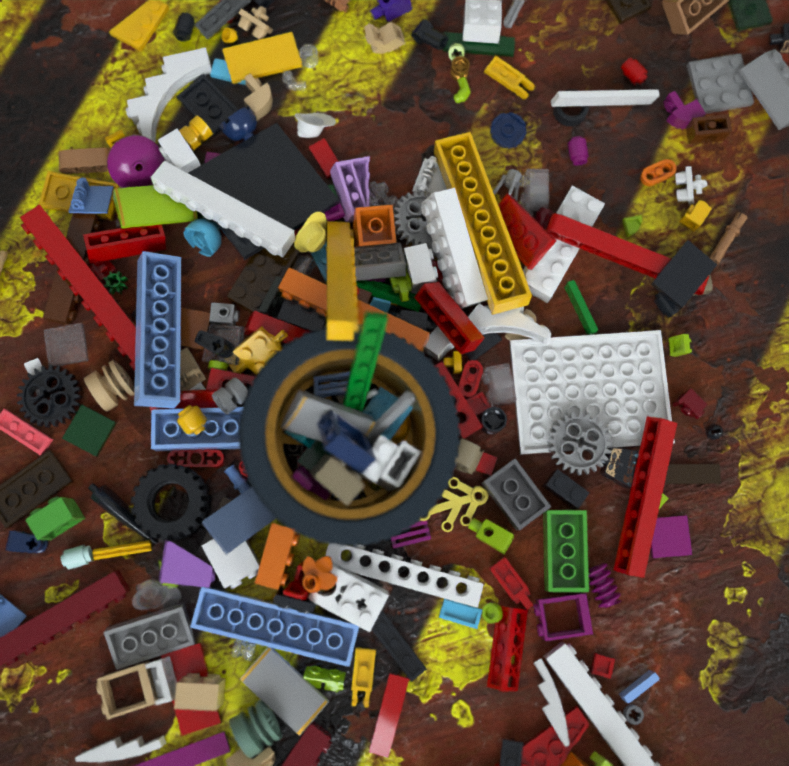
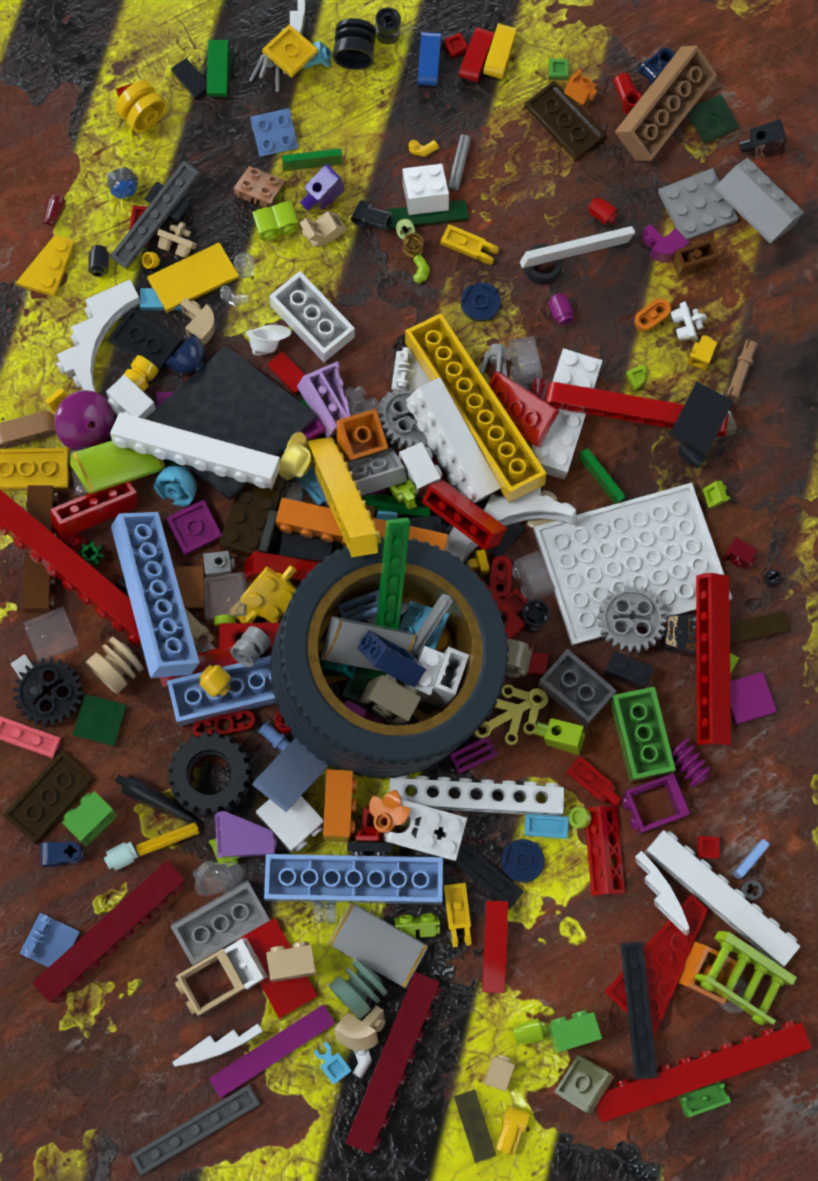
camera: 15 degrees left, 5 degrees down
medium blue hinge [69,177,113,214] -> none
black piece [195,330,234,358] -> none
none -> magenta plate [166,500,222,556]
none -> lime brick [252,201,299,241]
none -> white brick [269,271,355,362]
none -> dark blue tile [501,839,545,883]

